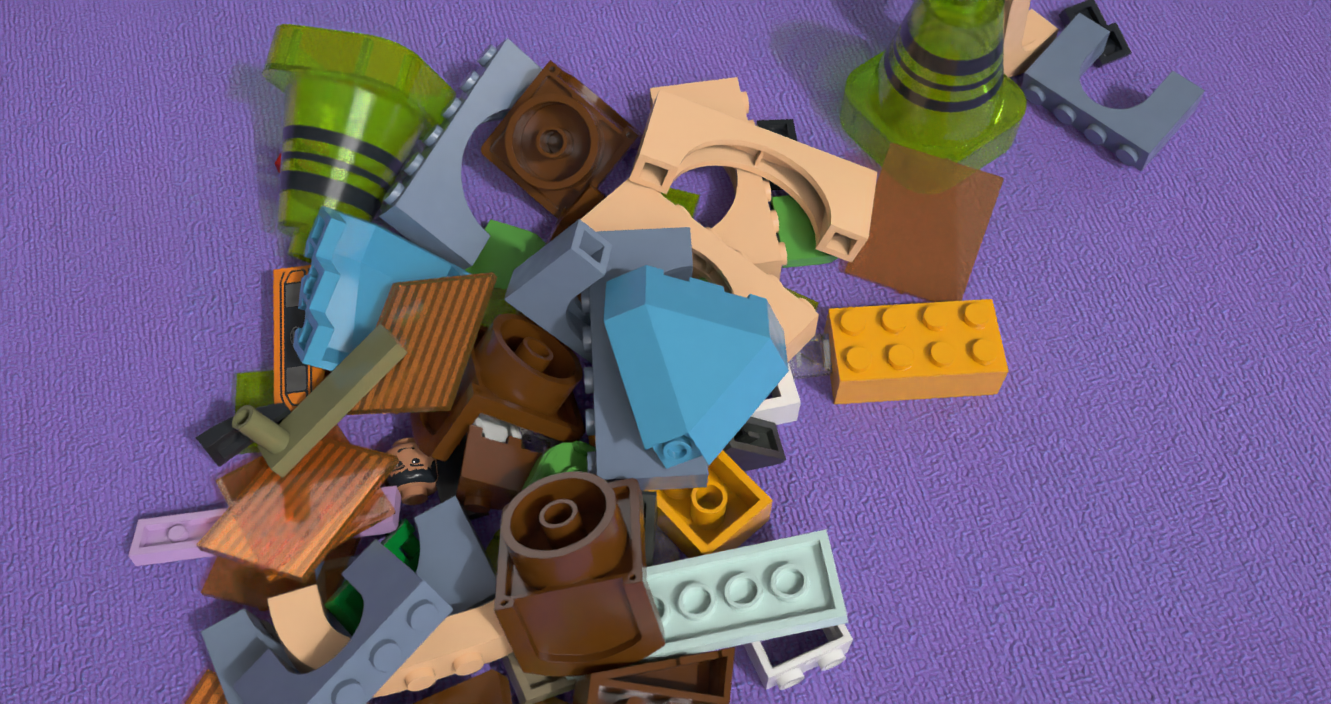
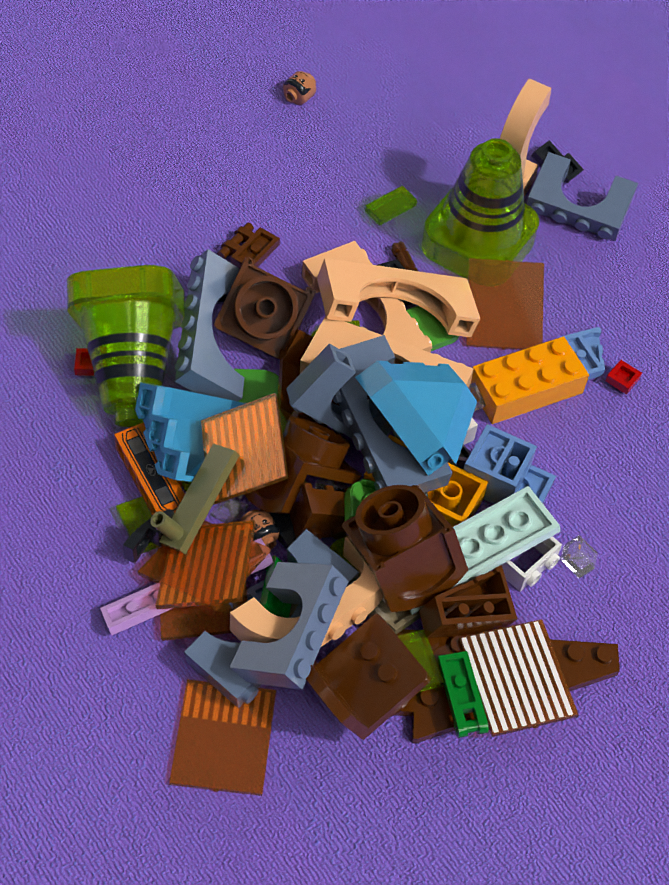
camera: 25 degrees left, 5 degrees down
none -> clear slope [210,494,248,527]
none -> reddish brown plate [217,223,280,268]
none -> clear neon green tile [365,185,417,225]
none -> reddish brown axle [391,241,418,271]
none -> medium blue bracket [463,424,556,504]
none -> medium blue wing [558,327,605,380]
none -> clear slope [560,535,598,578]
none -> red plate [605,360,642,395]

